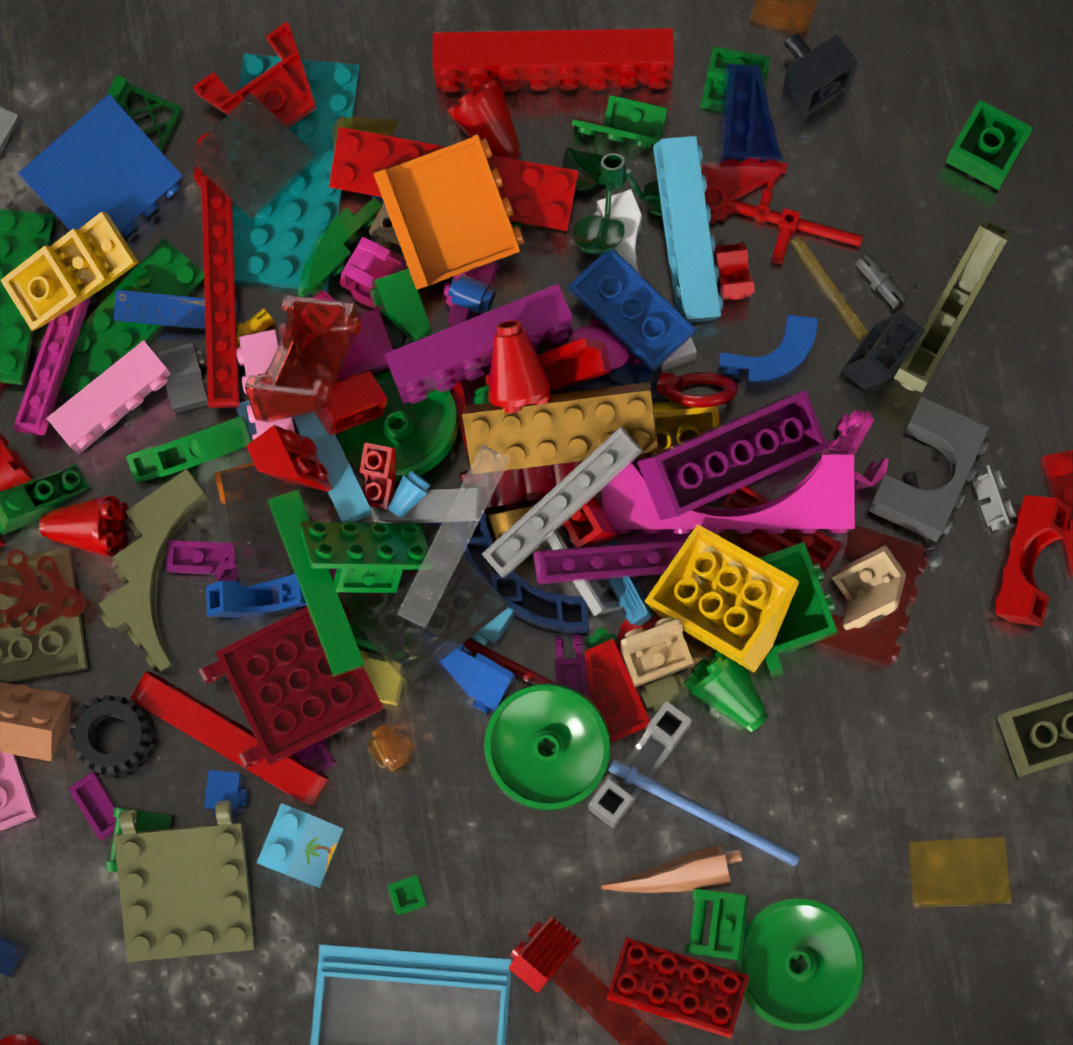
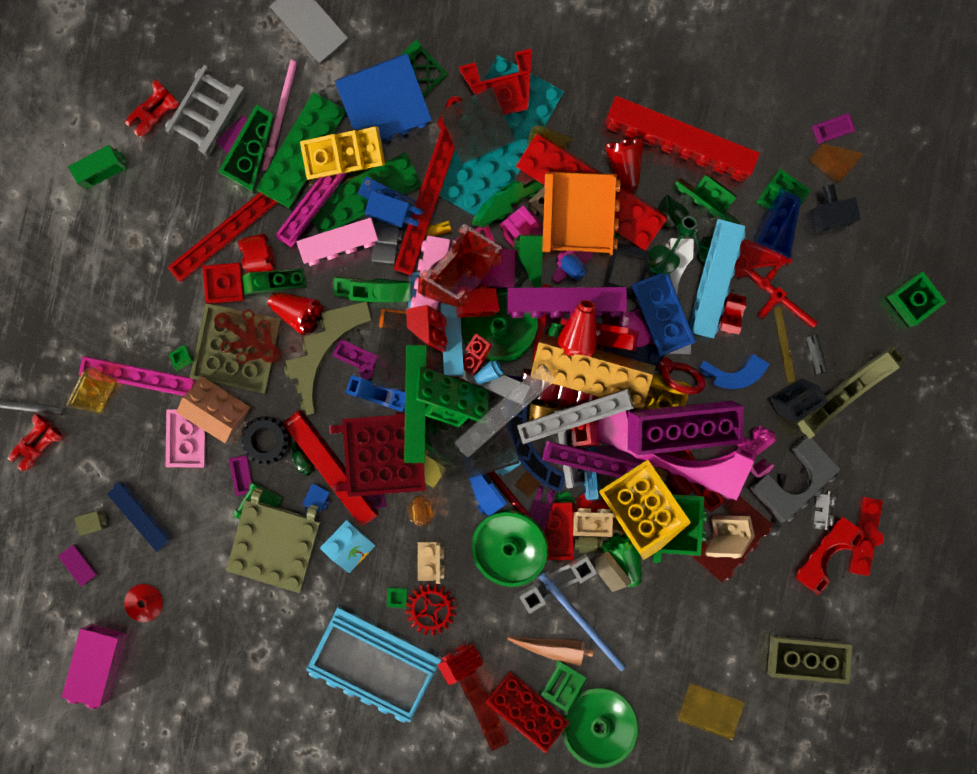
camera: 15 degrees right, 10 degrees up
none -> dark green plant [290,442,315,476]
none -> blue hinge [365,190,423,228]
none -> red gear [405,583,457,636]
none -> tan bracket [418,542,445,584]
none -> clear orange plate [515,470,541,497]
none -> dark tan tile [590,552,632,592]
none -> black window [602,242,649,300]

